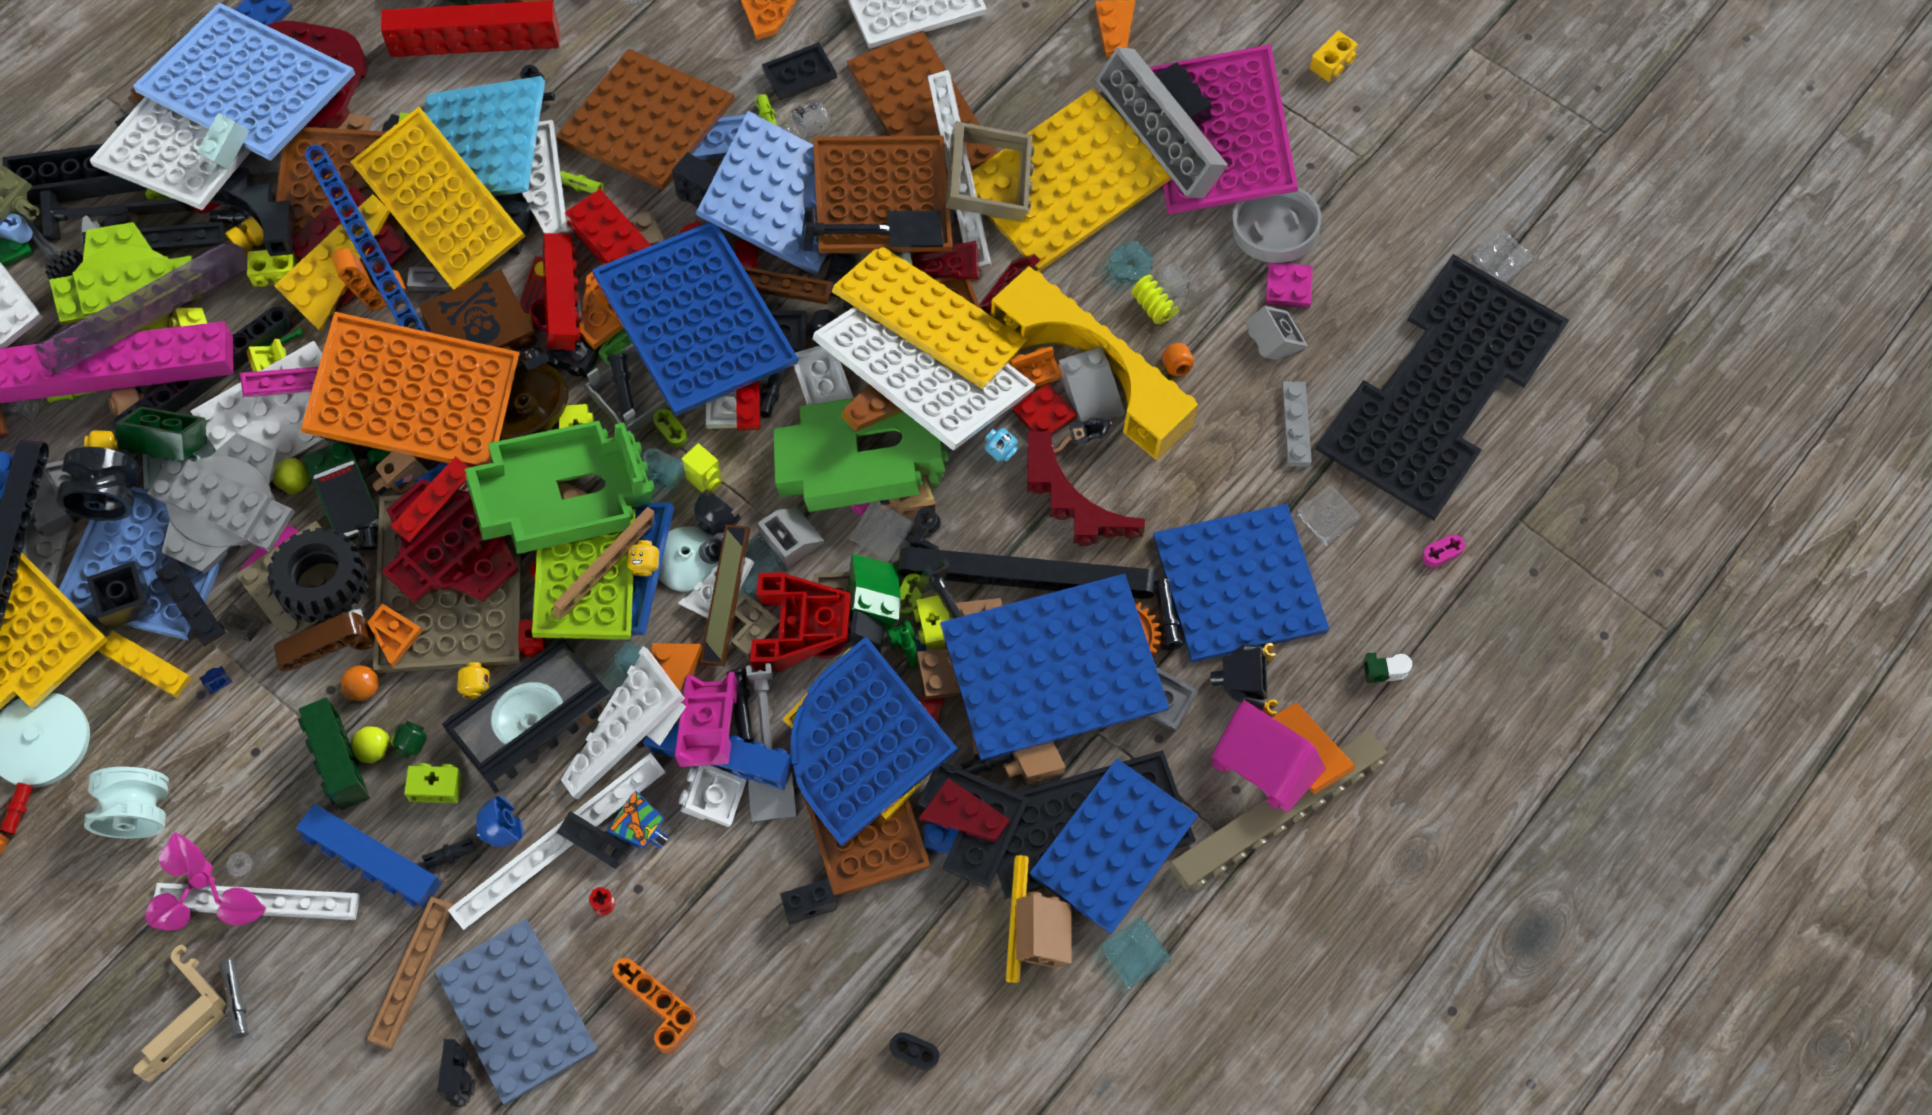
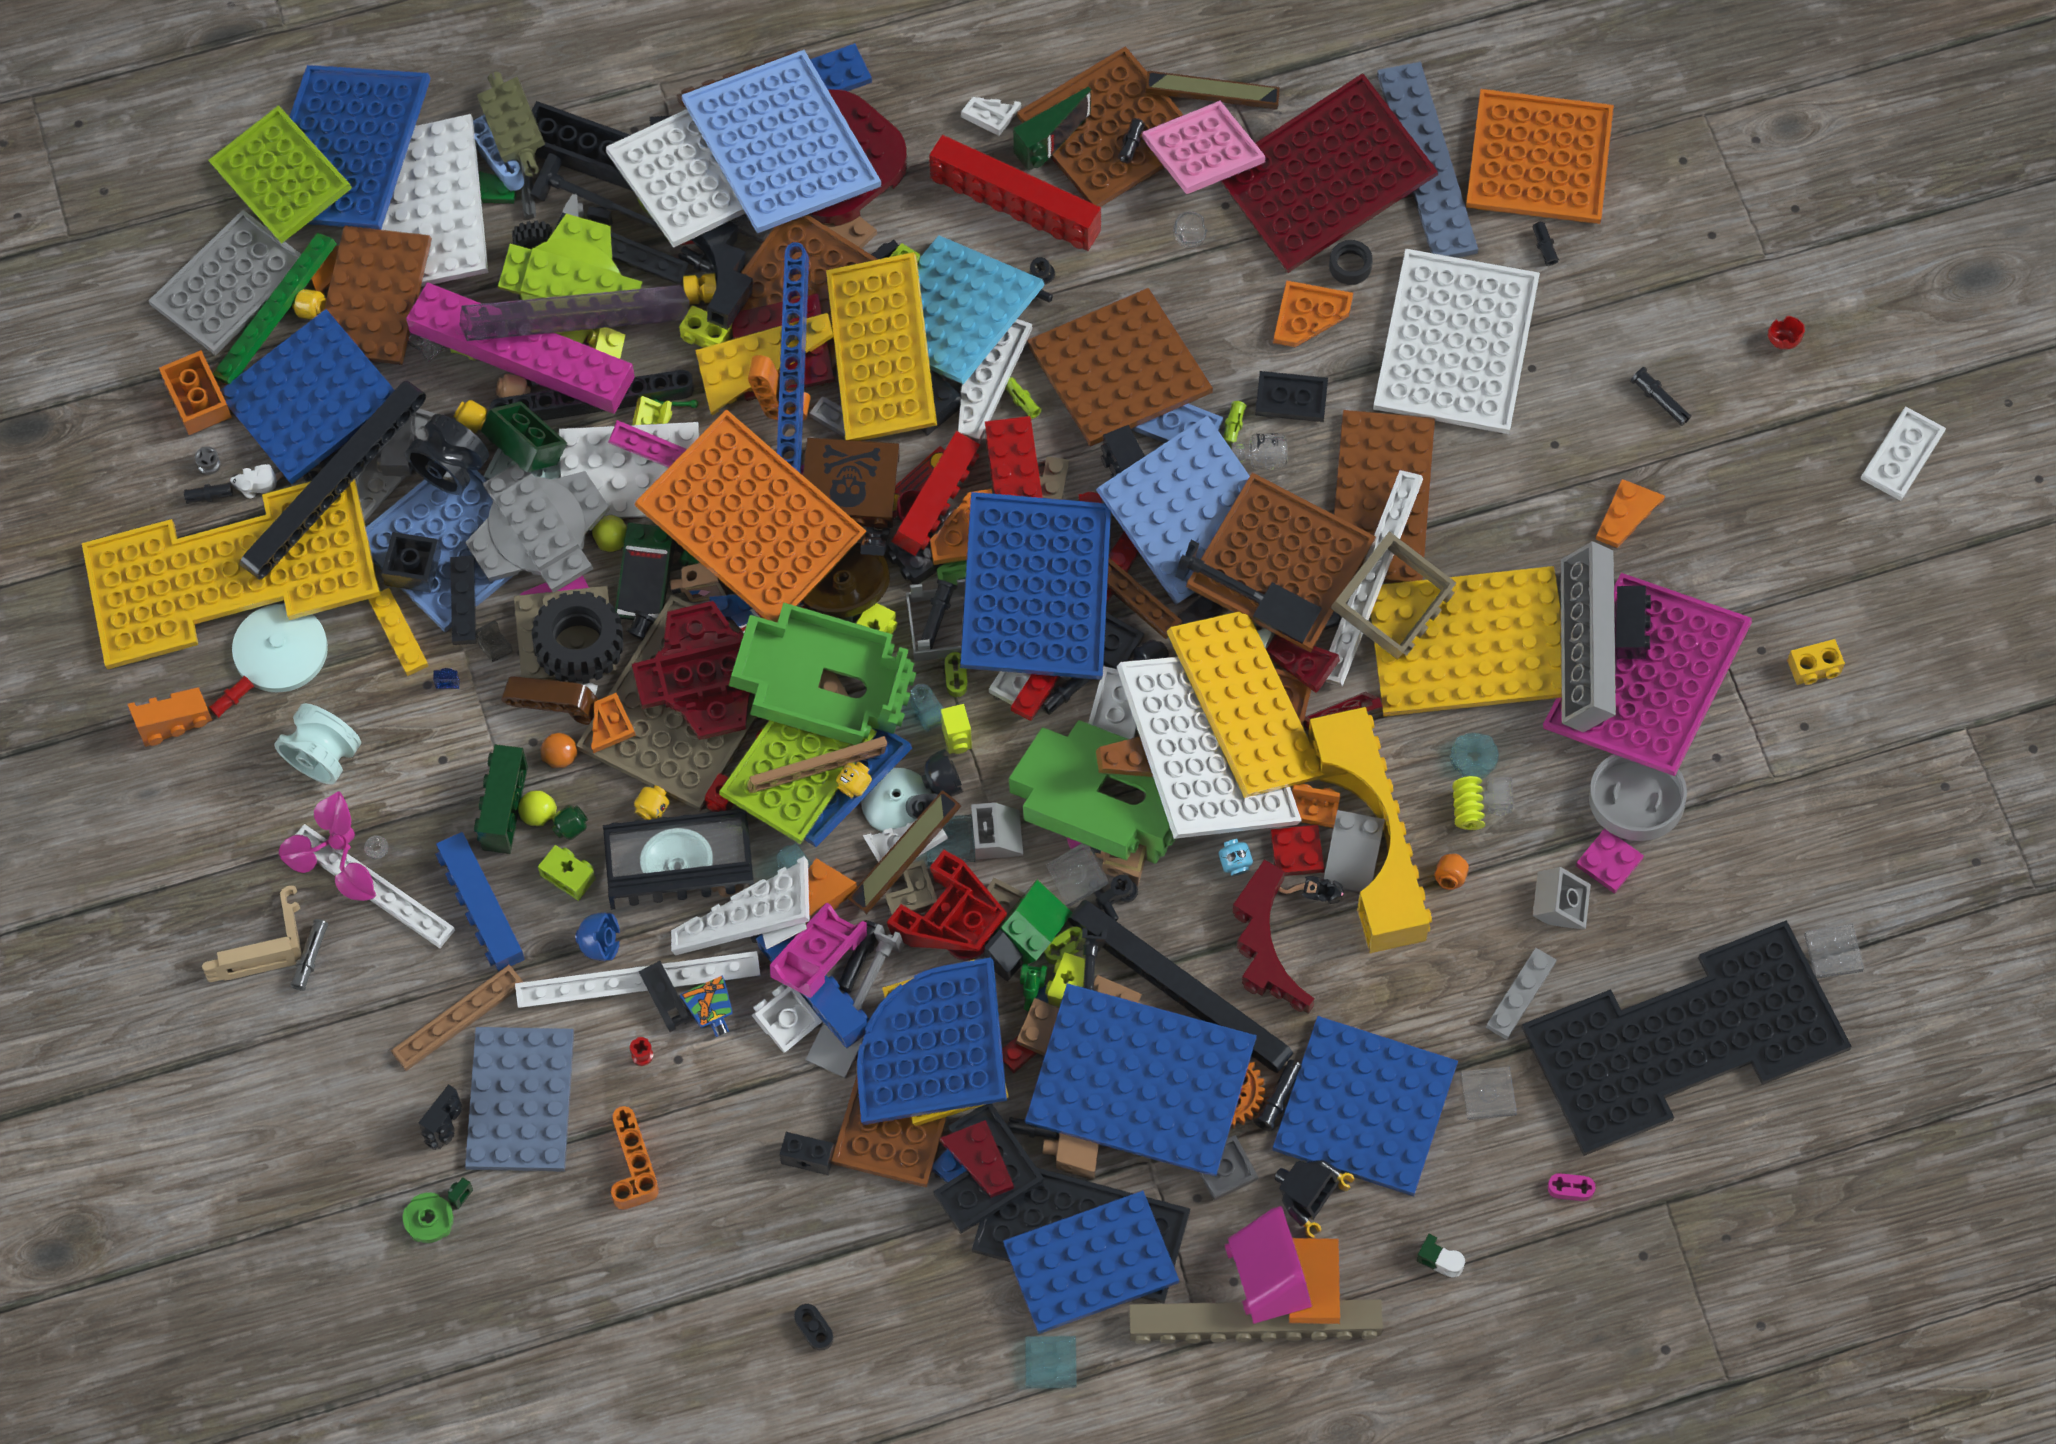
camera: 35 degrees right, 0 degrees up
light aqua brick [197,113,250,170] -> none
red plate [391,456,469,543] -> none
black pin [422,837,476,870] -> none
yellow axle [1006,855,1029,983] -> none
medium nougat brick [1016,892,1072,968] -> none

